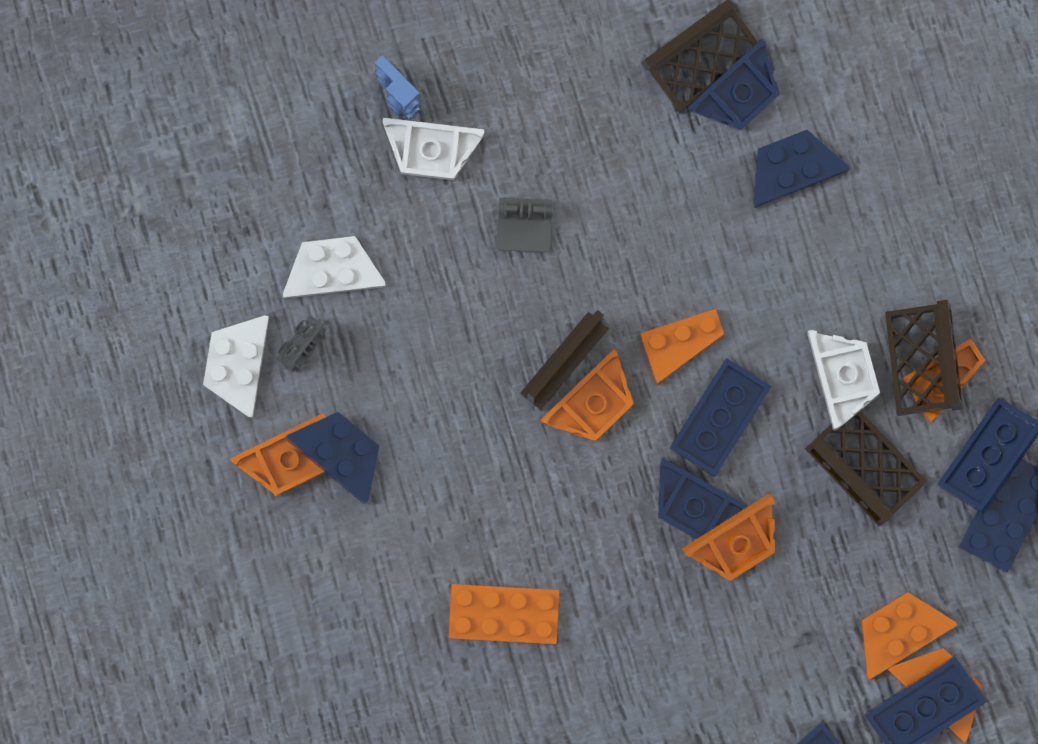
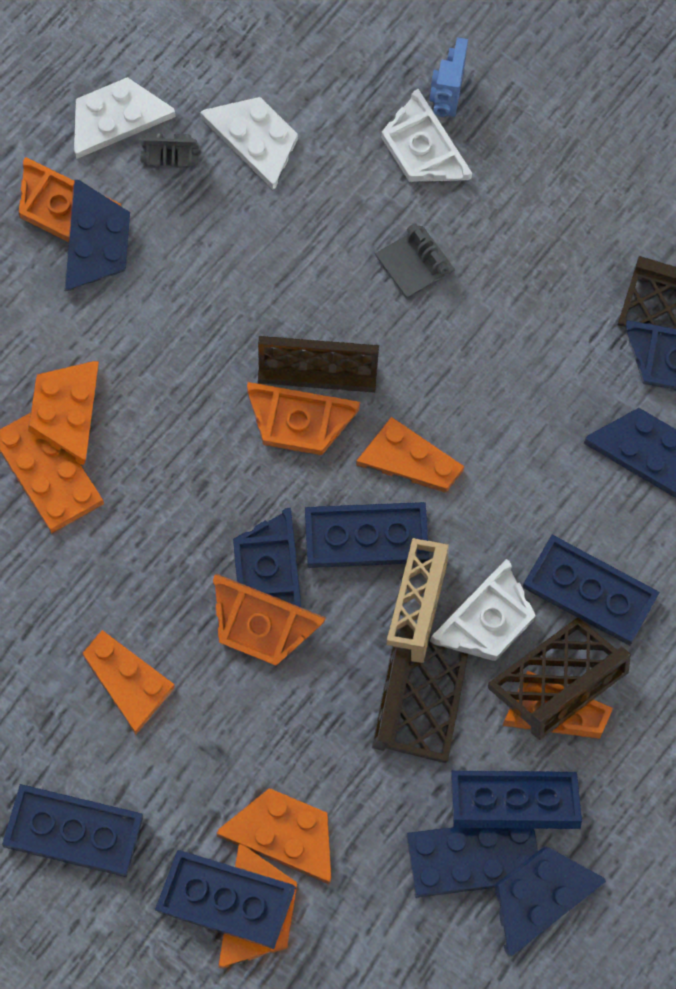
camera: 55 degrees right, 15 degrees down
none -> orange wing [28,361,99,465]
none -> orange wing [82,630,175,735]
none -> tan fence [387,538,449,663]
none -> dark blue plate [522,534,660,646]

